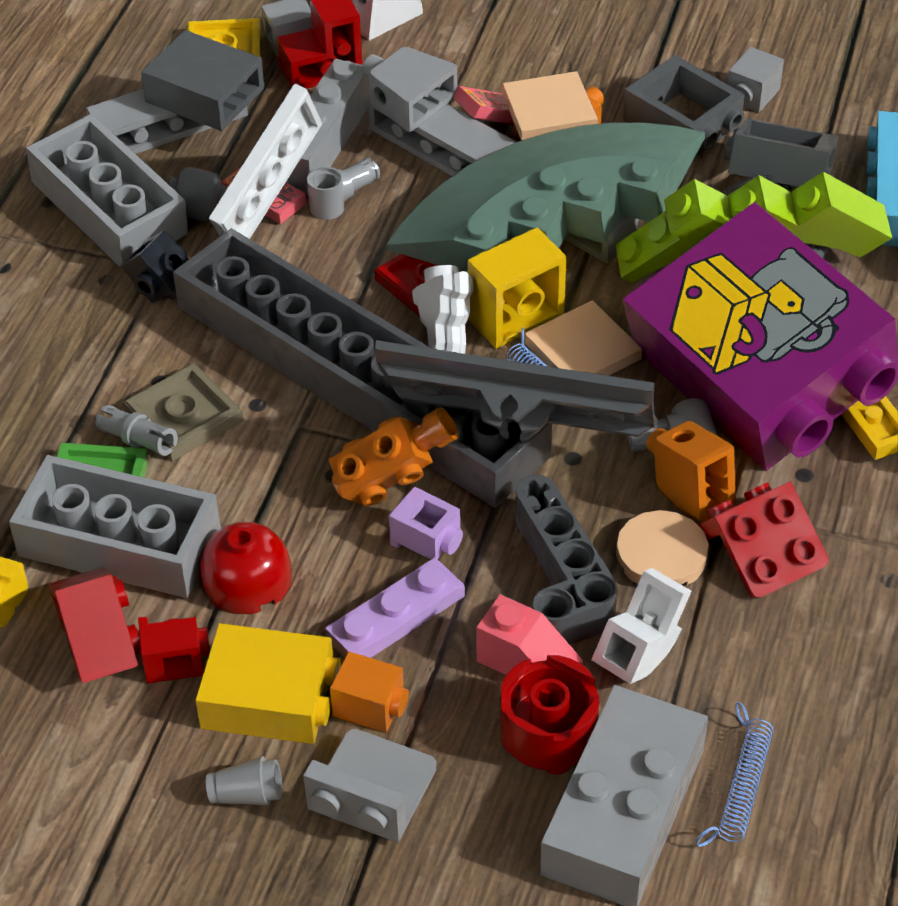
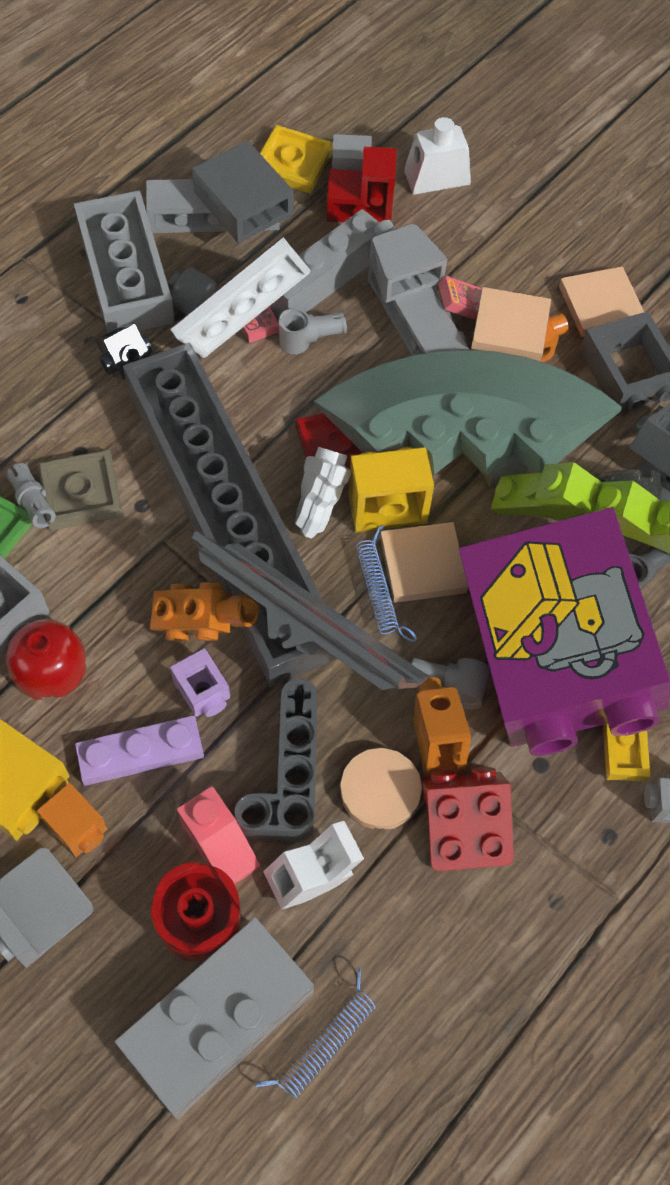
camera: 20 degrees right, 15 degrees up
none -> light nougat tile [559,266,644,337]

